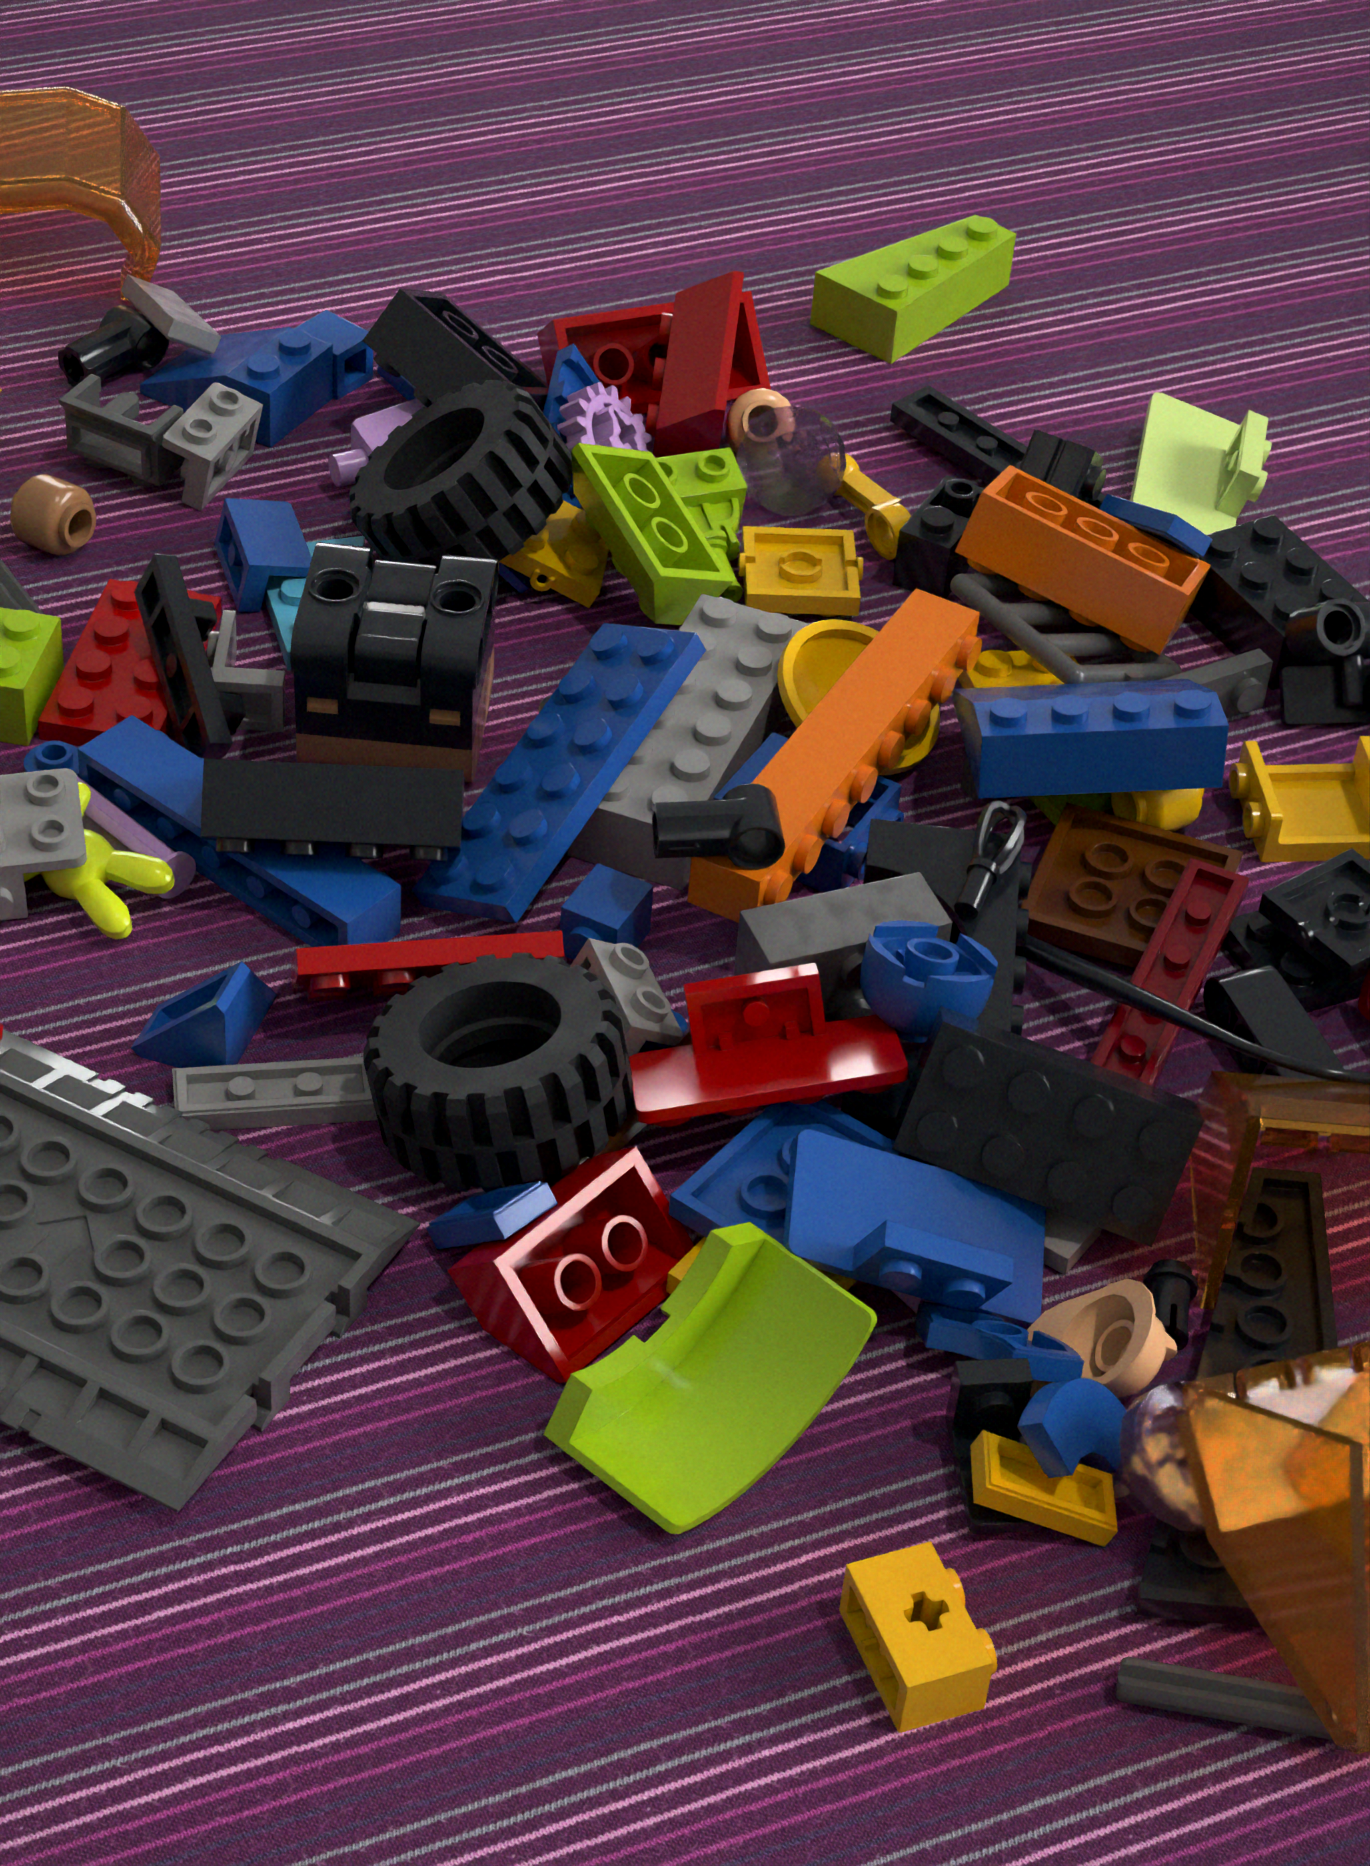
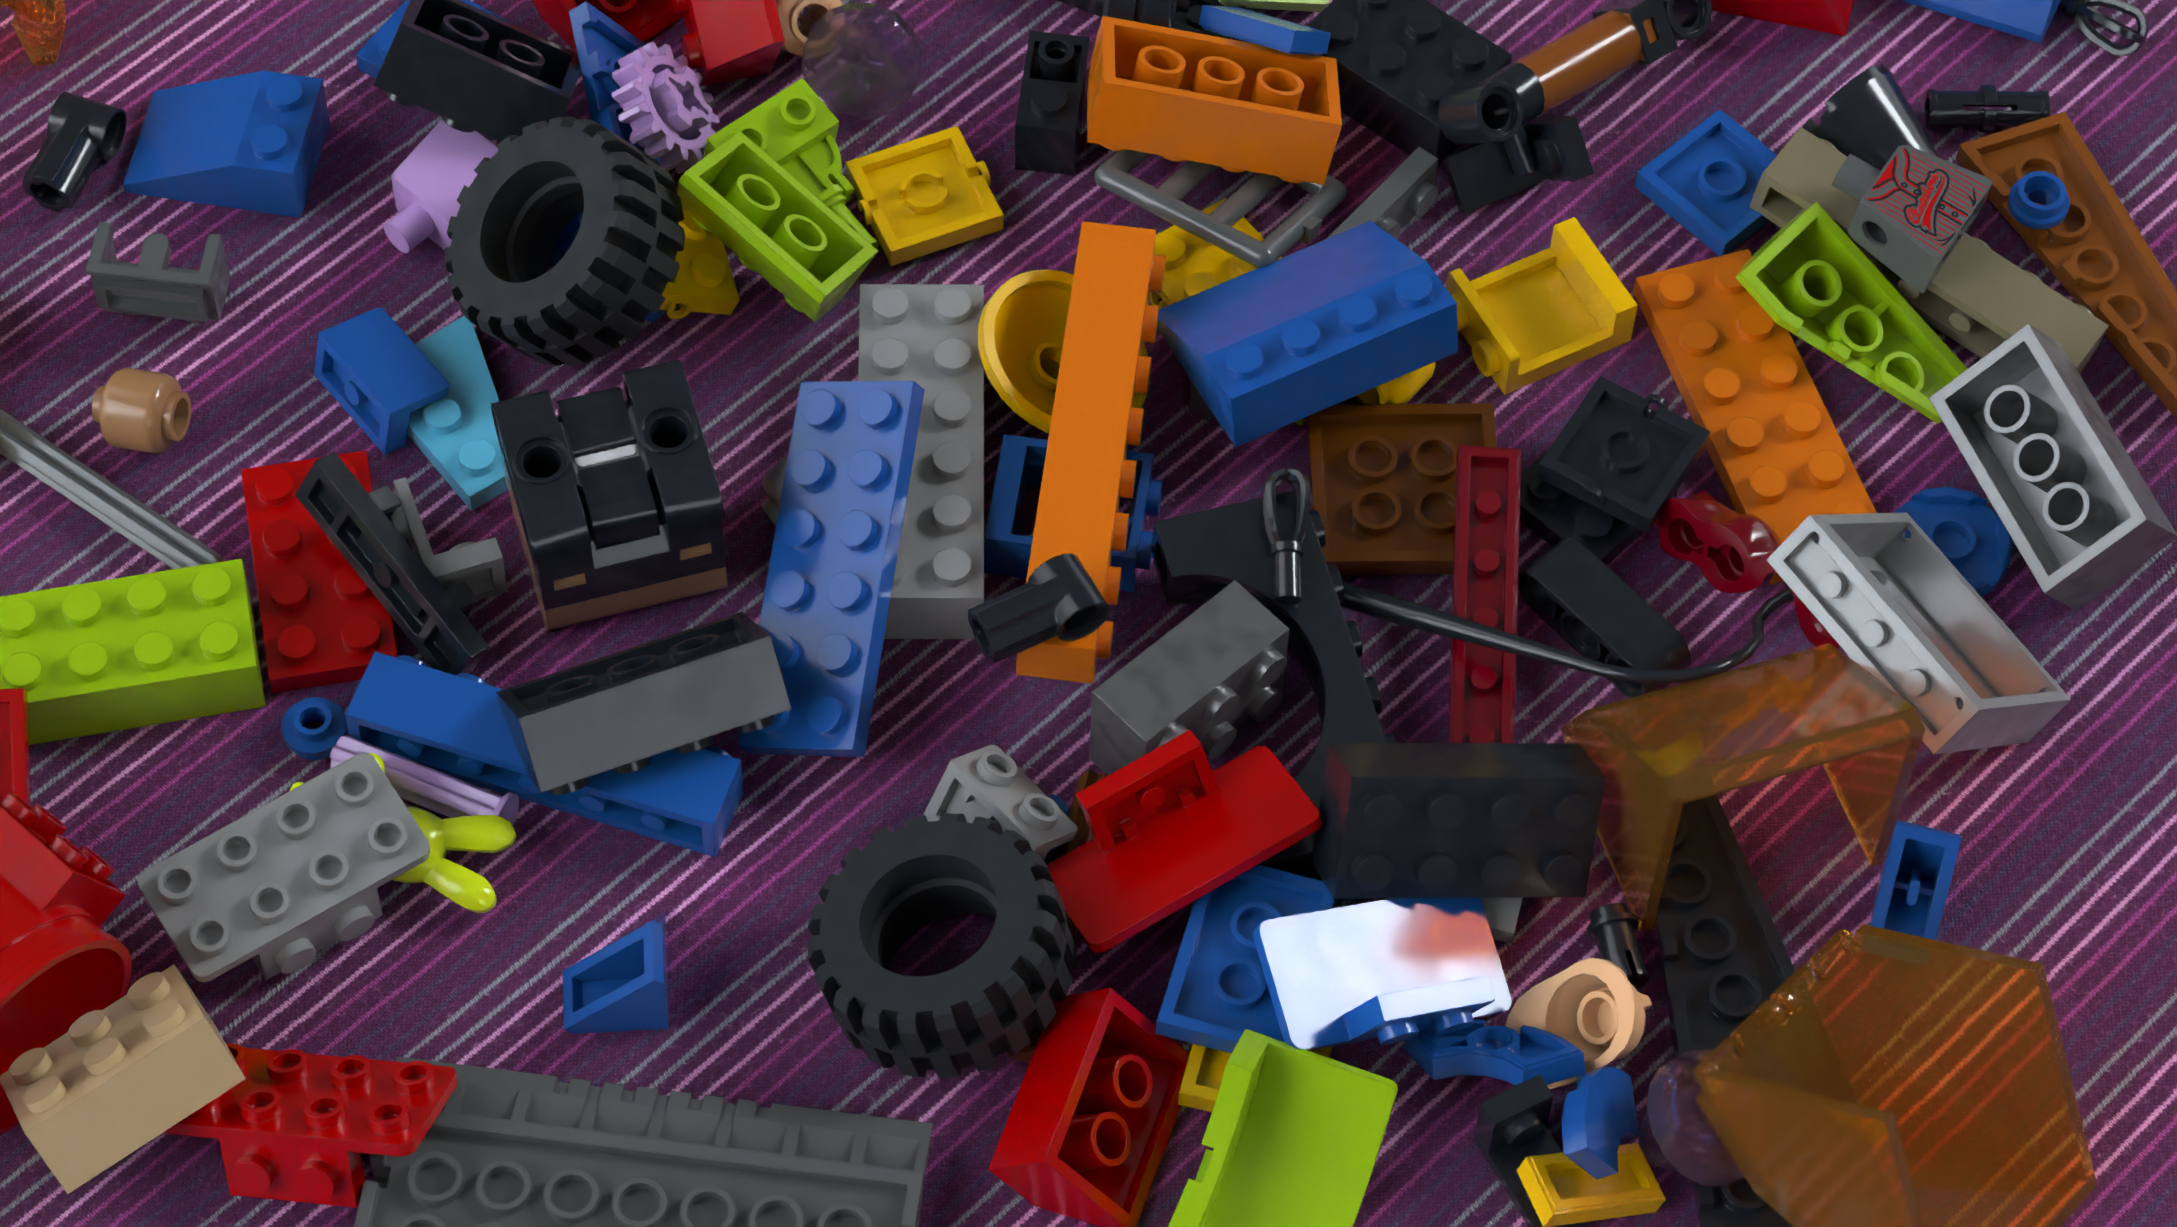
camera: 20 degrees left, 15 degrees up
light grey tile [121,274,221,354] -> none
light grey bracket [162,383,263,511] -> none
light grey tile [172,1057,377,1131] -> none
red plate [291,930,564,1001] -> none
blue brick [294,310,373,400] -> none
blue tile [426,1181,558,1249] -> none
blue brick [560,863,654,960] -> none
yellow piece [817,452,911,560] -> none
blue cylinder [860,920,998,1043] -> none

